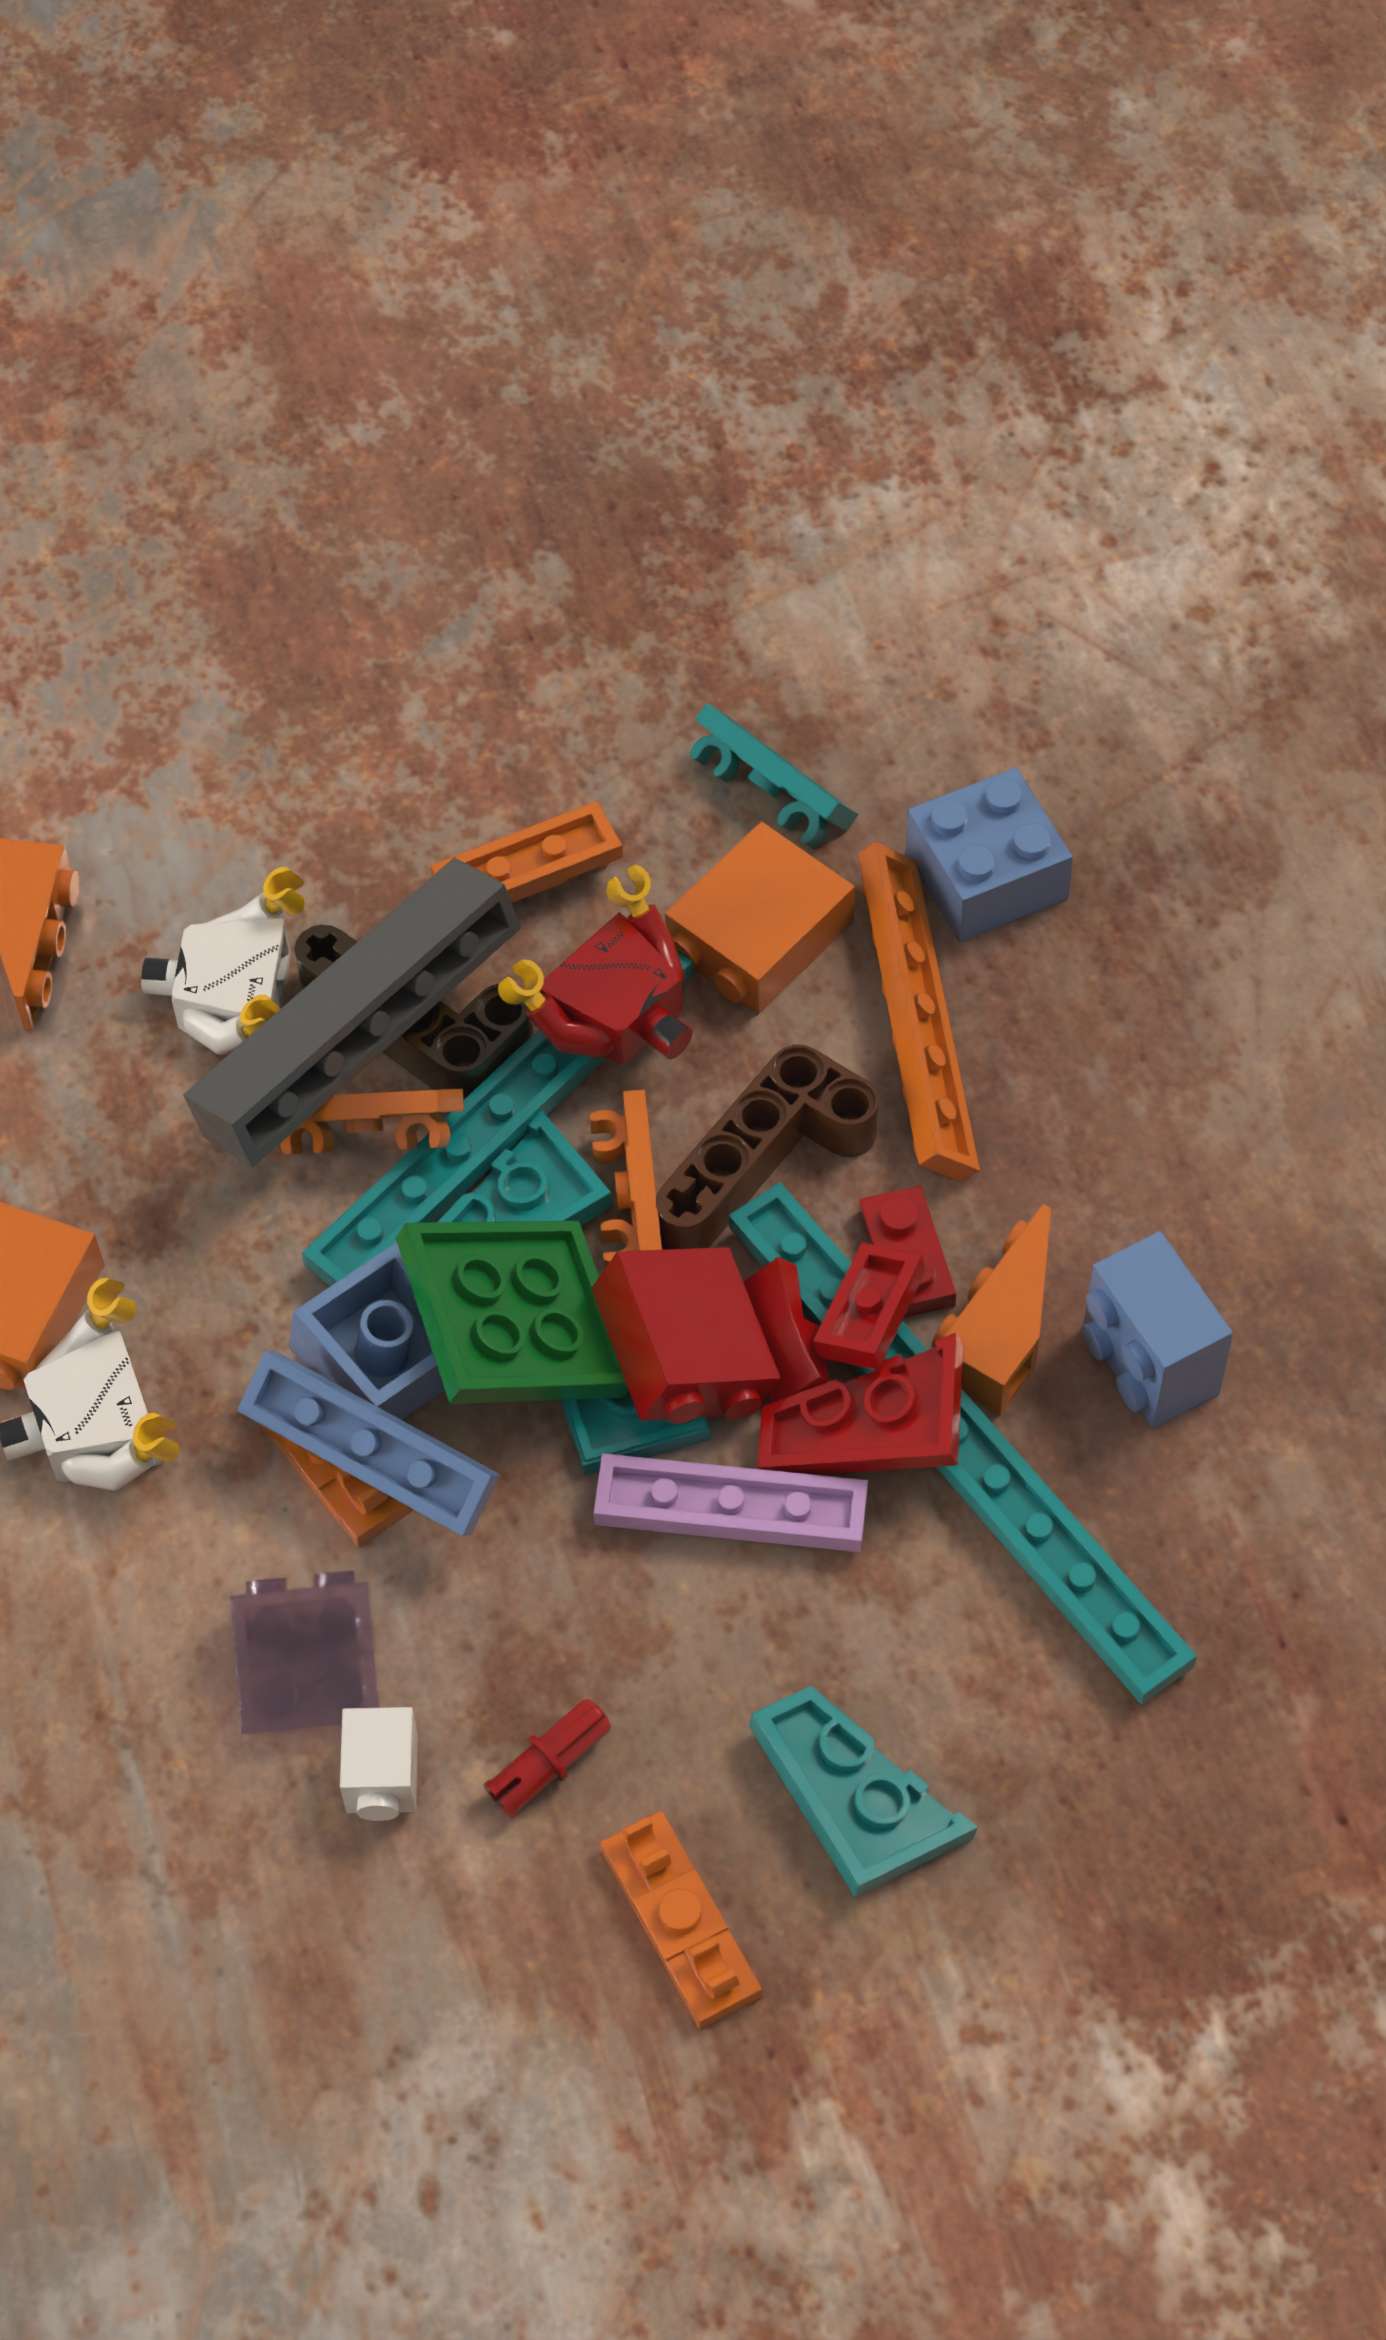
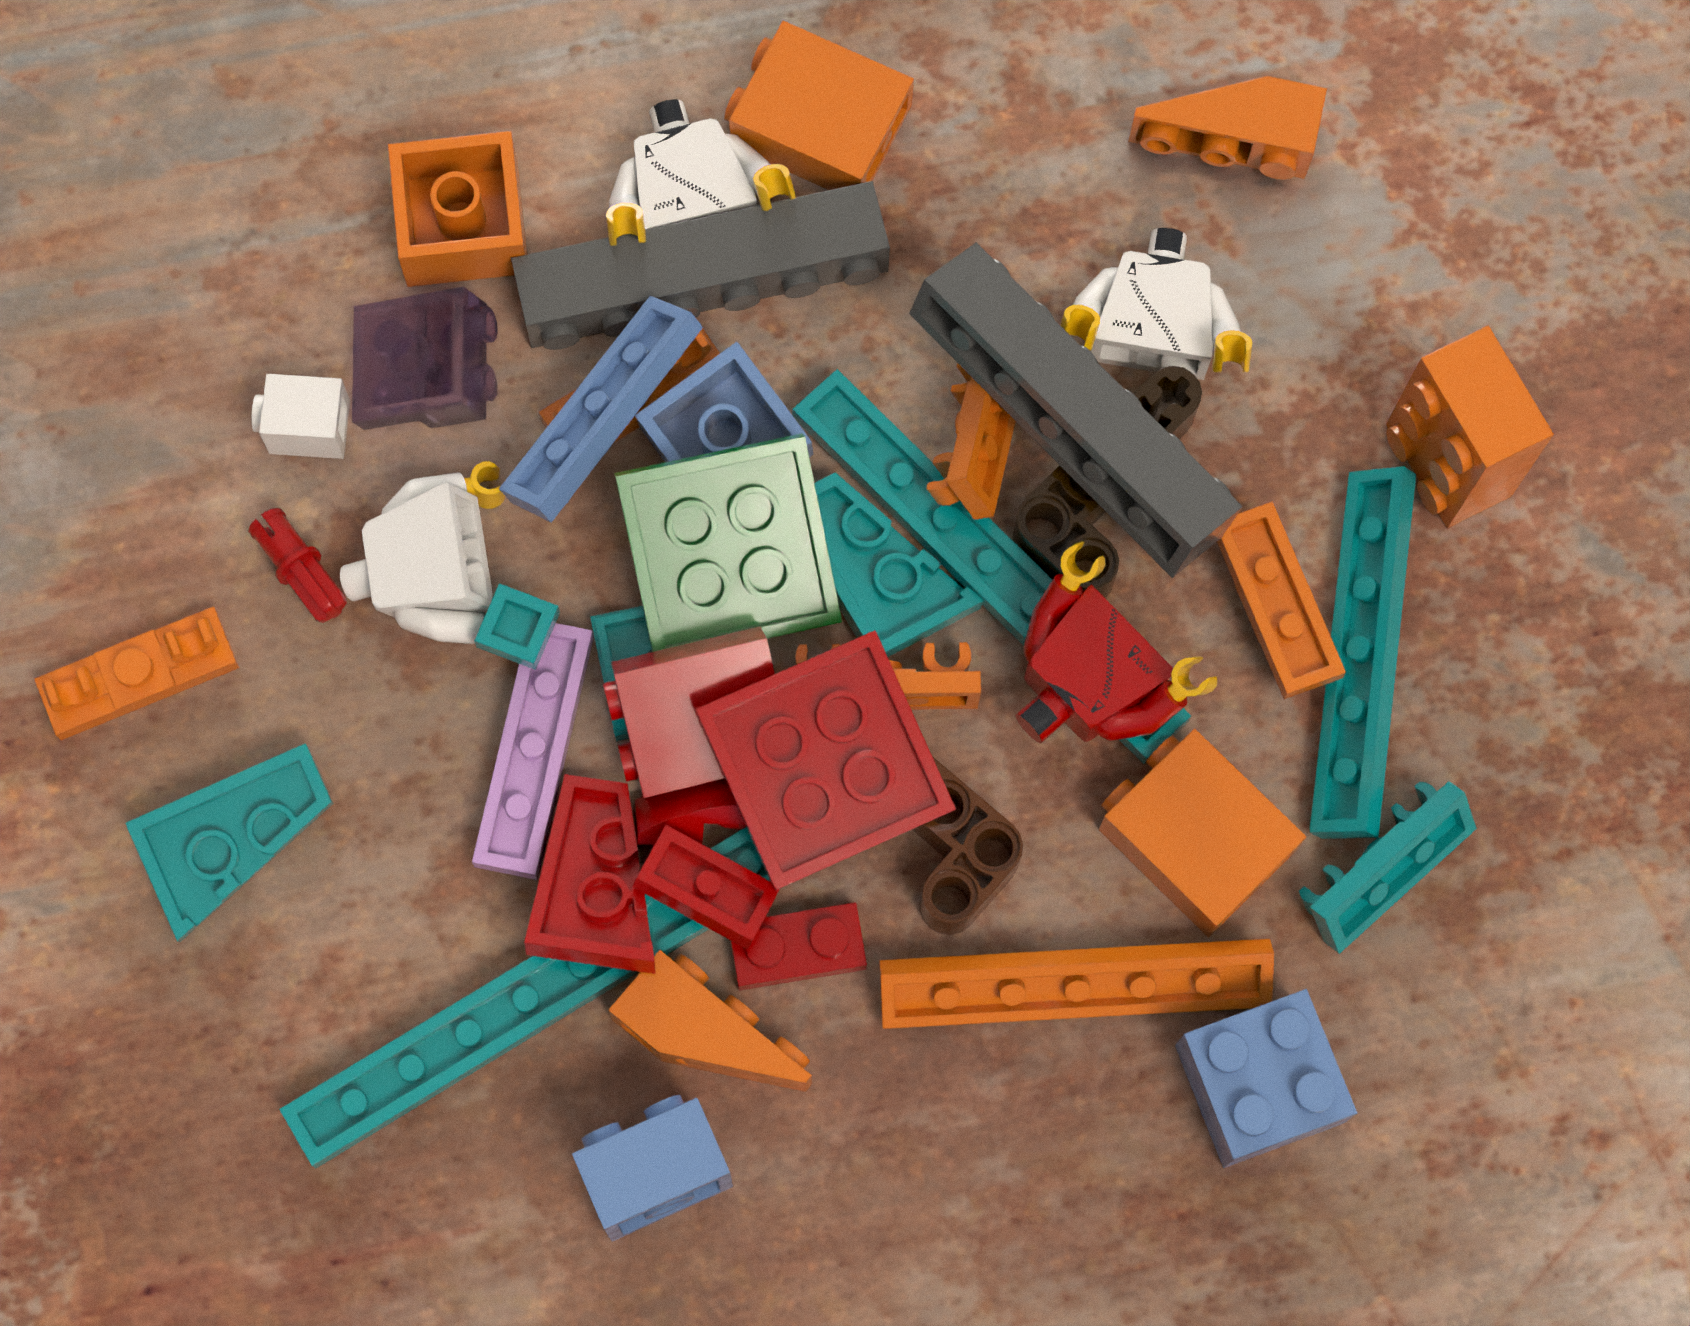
camera: 90 degrees right, 15 degrees up
none -> white torso [340,461,506,644]
none -> orange brick [388,131,527,287]
none -> teal plate [474,583,560,670]
none -> dark grey brick [511,181,890,350]
none -> red plate [695,630,956,891]
none -> teal plate [1310,466,1416,839]
none -> orange brick [1386,325,1554,529]

